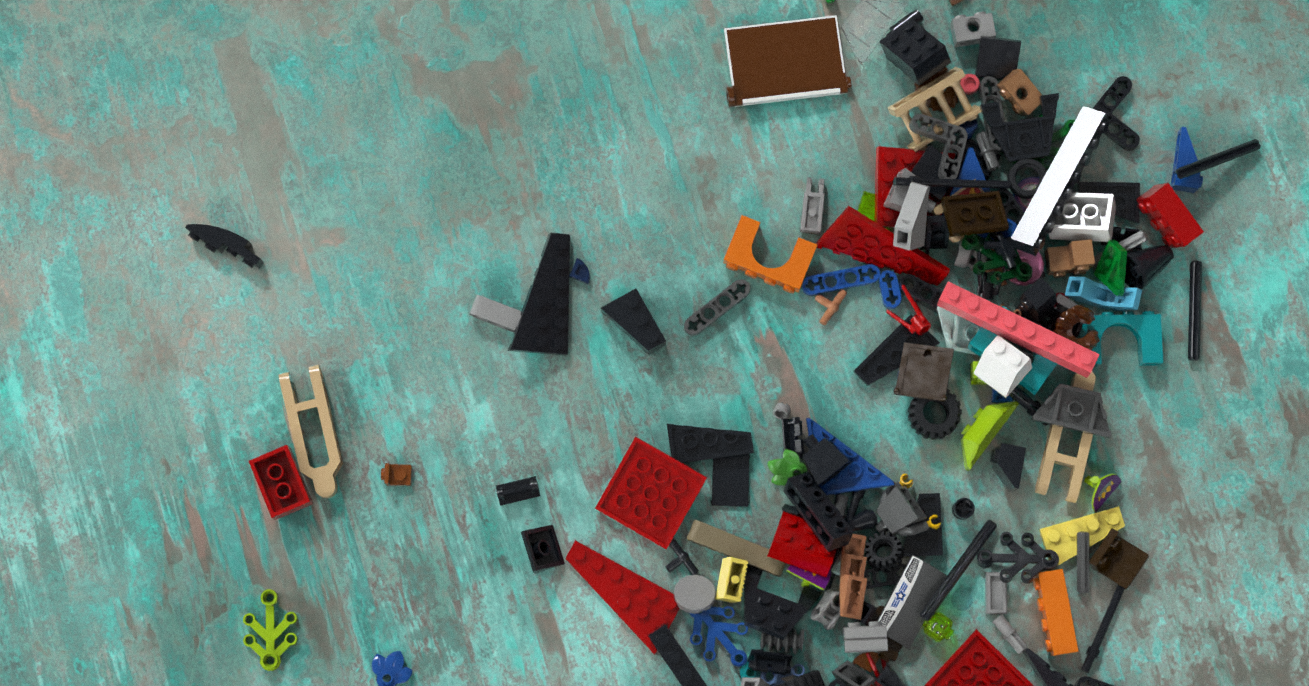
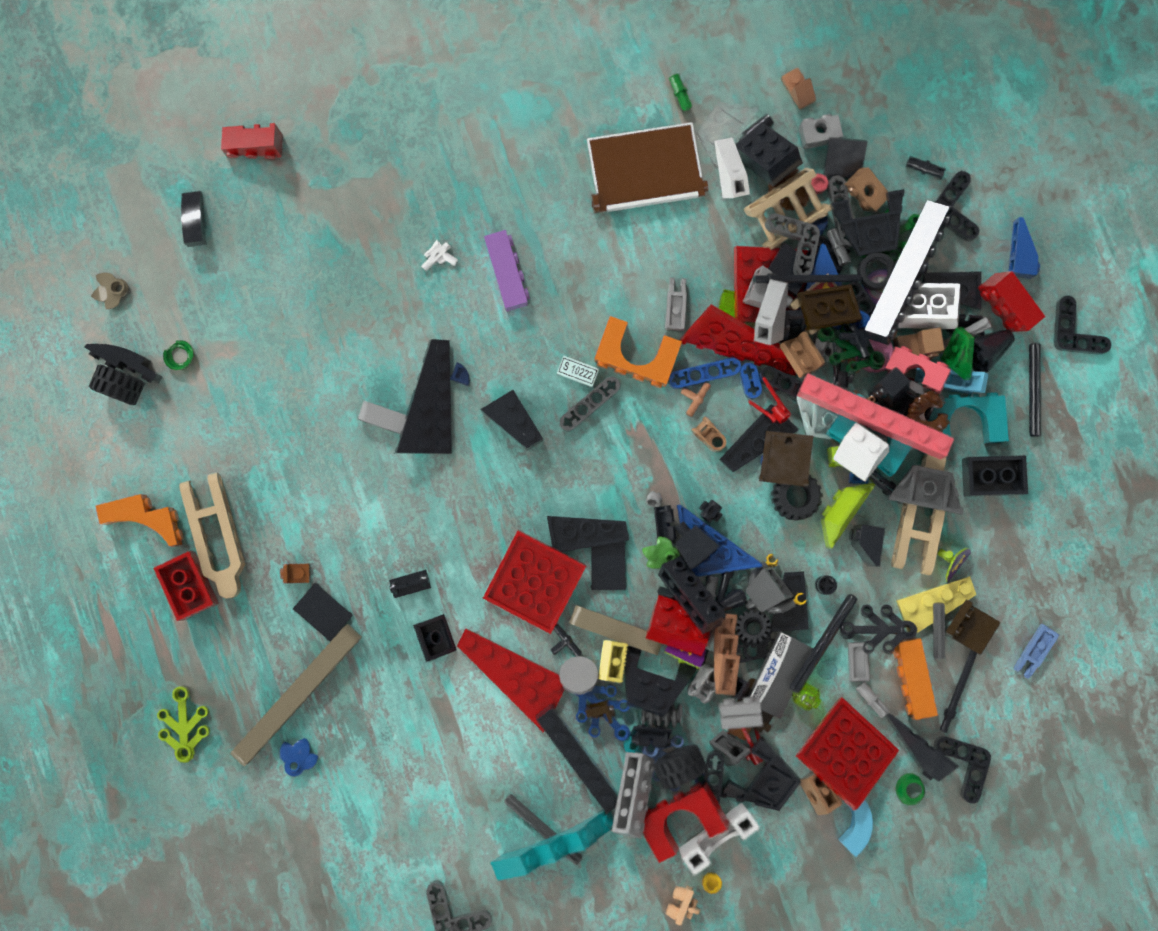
camera: 10 degrees left, 5 degrees up
black axle [1176,139,1261,179] -> none
none -> black tyre [89,365,145,405]
none -> dark tan plate [91,273,129,310]
none -> orange arch [95,494,183,547]
none -> green piece [163,340,194,370]
none -> black slope [181,191,207,247]
none -> wedge [221,123,283,159]
none -> dark tan beam [230,624,362,767]
none -> black piece [293,583,353,641]
none -> white piece [421,240,458,271]
none -> medium lavender brick [484,230,530,312]
none -> light aqua tile [557,356,599,387]
none -> dark brown bracket [585,699,616,724]
none -> medium nougat piece [691,417,726,453]
none -> black gear [699,500,723,524]
none -> white slope [714,137,750,198]
none -> medium nougat bracket [780,331,825,378]
none -> coral arch [886,346,950,394]
none -> black pin [905,155,946,179]
none -> black brick [962,455,1028,497]
none -> medium blue hinge [1014,624,1059,679]
none -> black beam [1054,295,1112,355]

